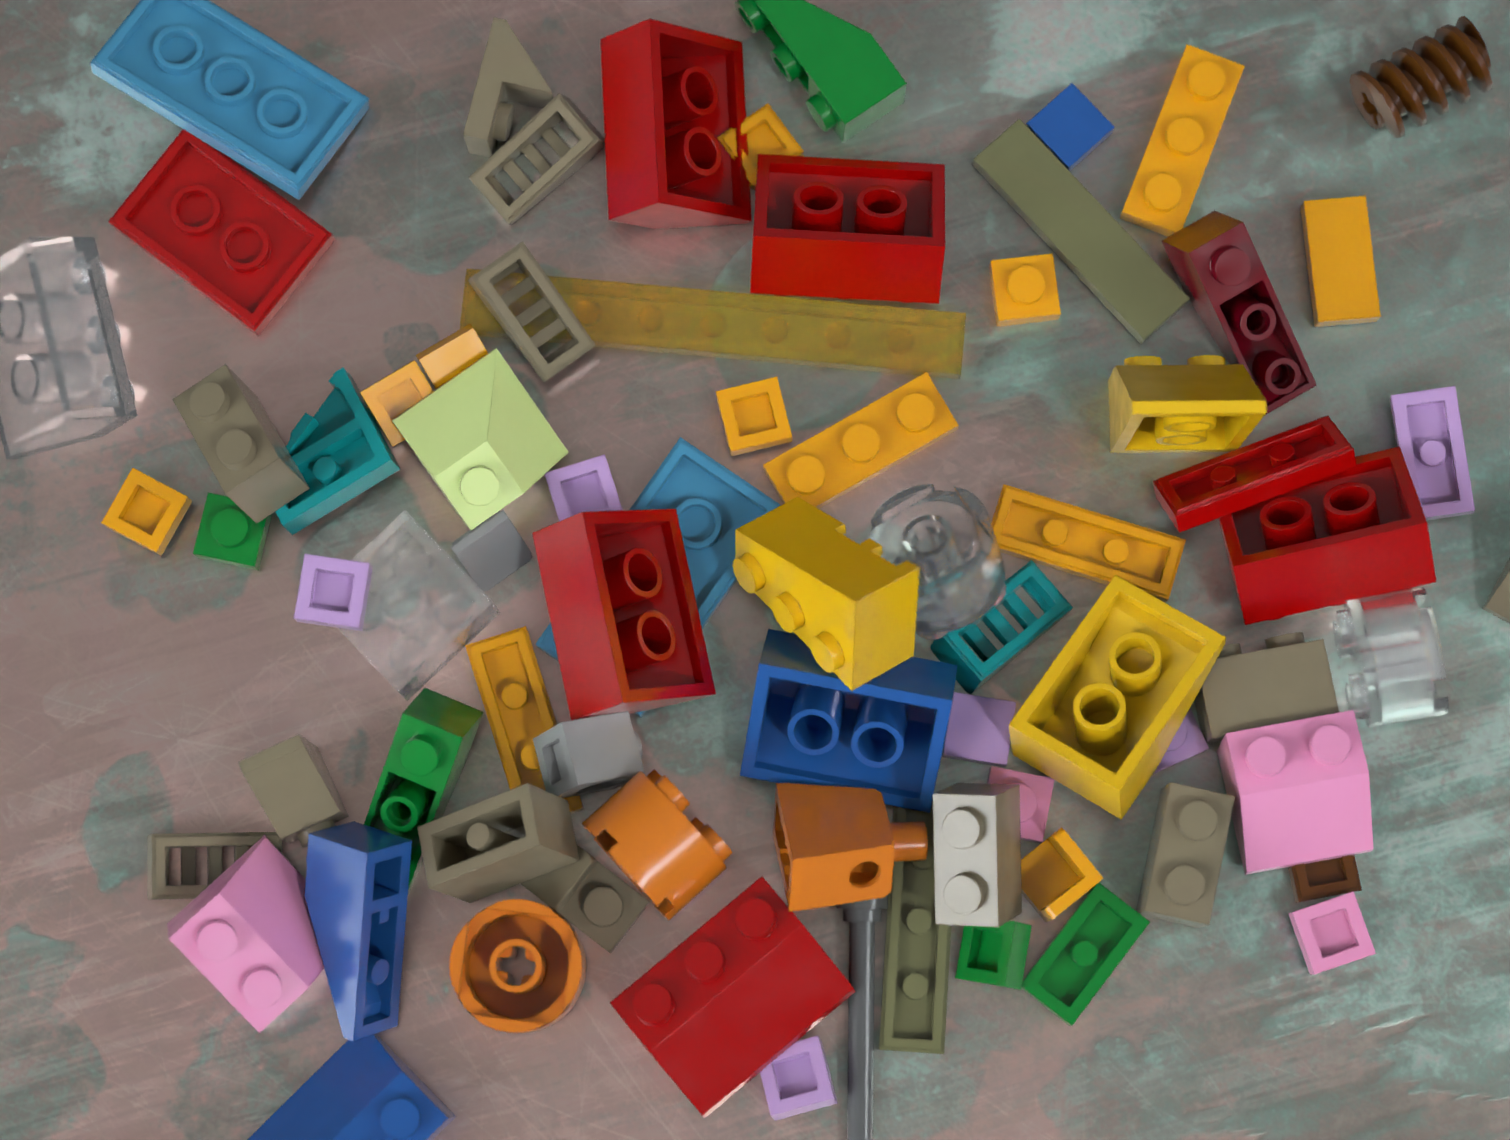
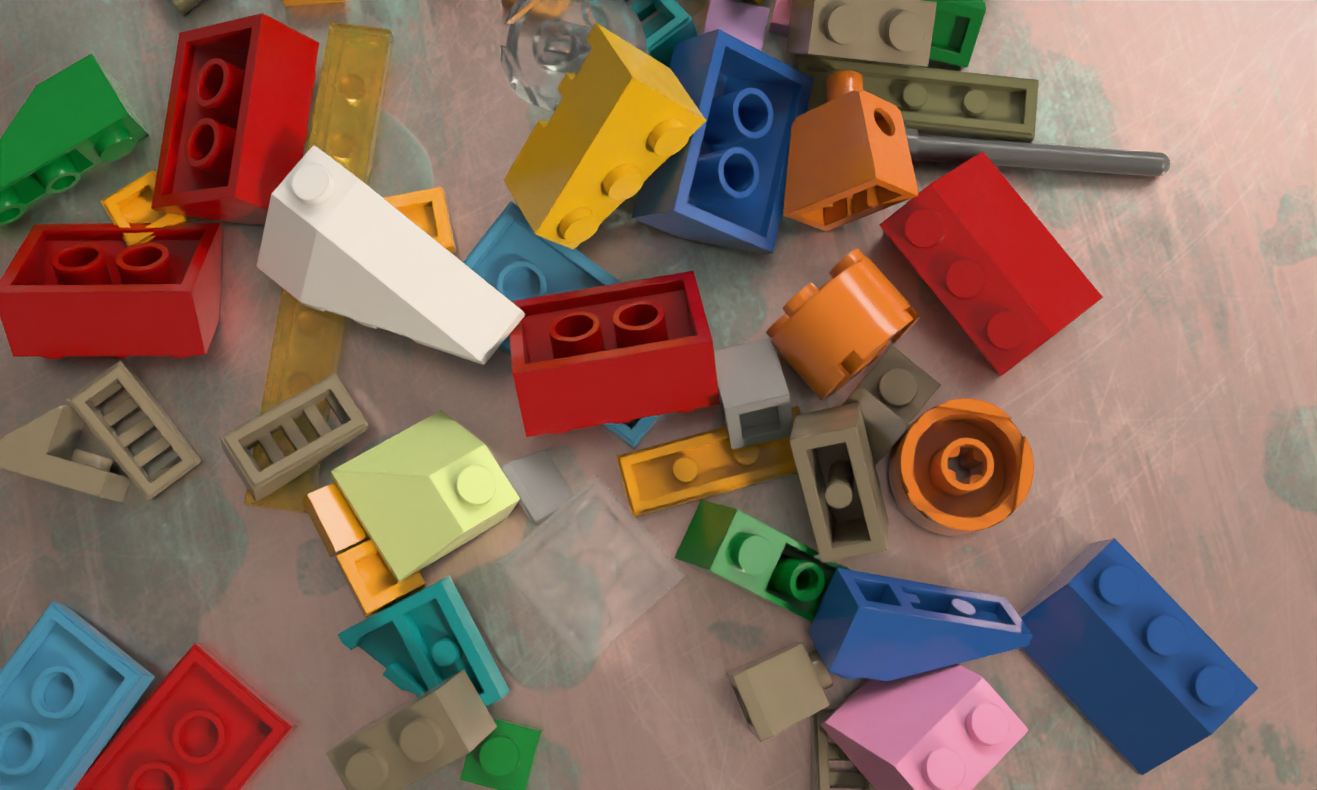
camera: 90 degrees left, 0 degrees up
lavender plate [294,554,373,631] -> none
lavender plate [545,454,623,521] -> none
lavender plate [760,1036,838,1121] -> none
light orange plate [763,372,959,509] -> none
none -> white wedge [256,145,525,365]

